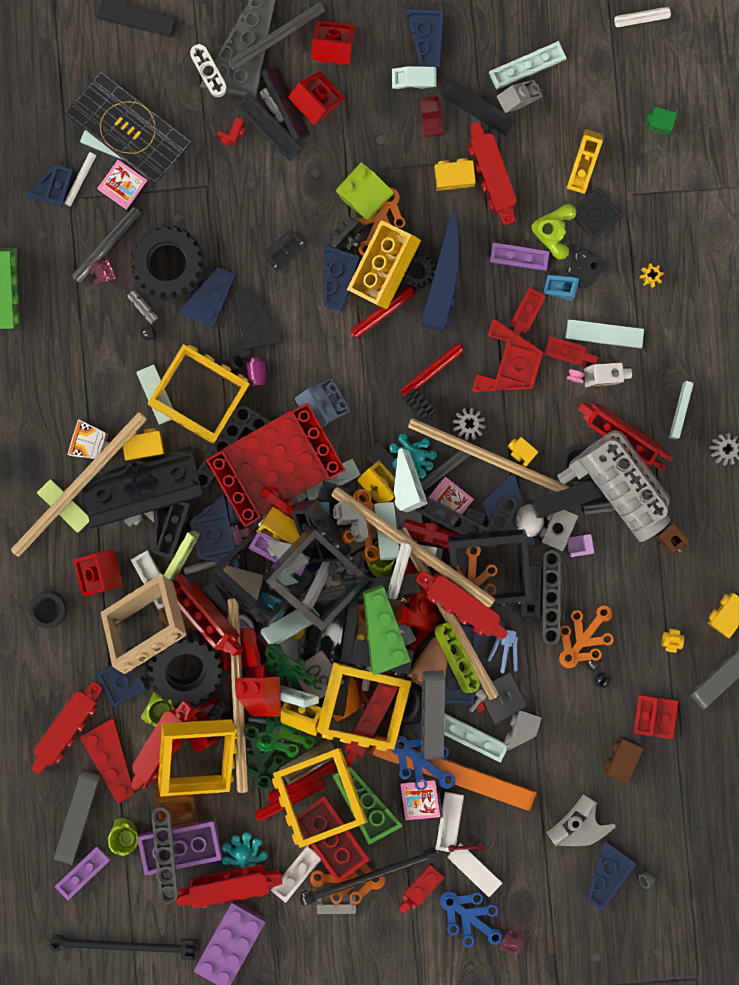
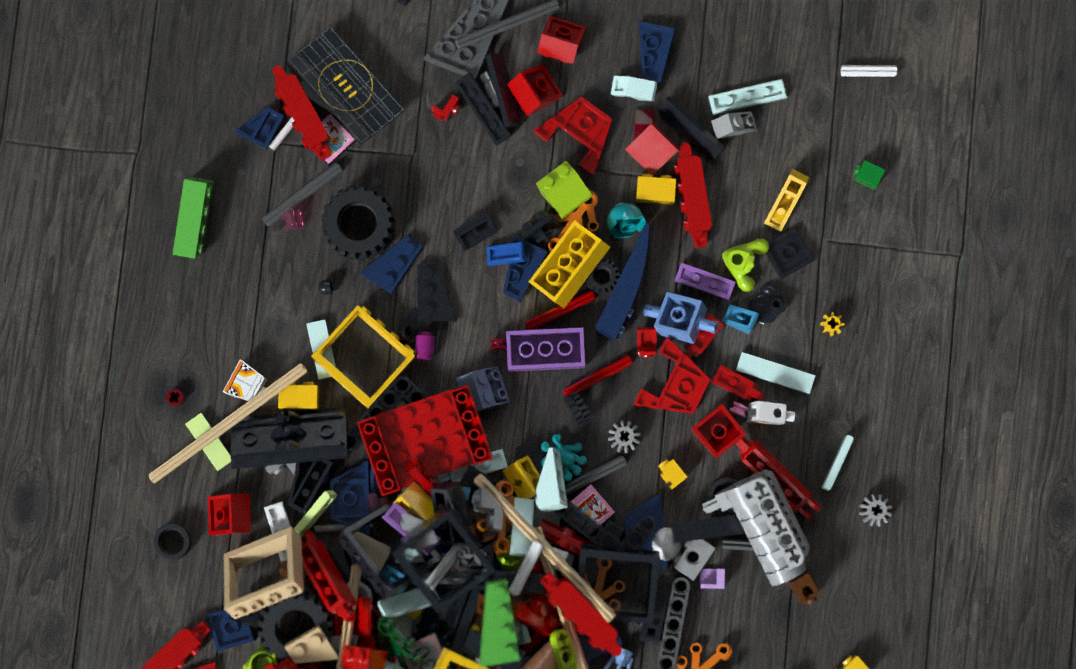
camera: 20 degrees right, 5 degrees down
light grey axle [128,290,158,324] -> none
white beam [190,44,227,97] -> none
tan axle [408,418,570,492] -> none
none -> dark red bush [166,389,185,407]
none -> red hinge [272,65,331,161]
none -> tan wing [285,625,338,663]
none -> blue tile [487,241,525,266]
none -> dark red bush [490,338,507,350]
none -> medium lavender brick [506,328,585,372]
none -> red wing [533,97,612,176]
none -> teal cylinder [606,203,646,239]
none -> tile [625,122,679,175]
none -> red bracket [637,327,657,358]
none -> medium blue brick [643,292,719,344]
none -> red slope [691,404,747,458]

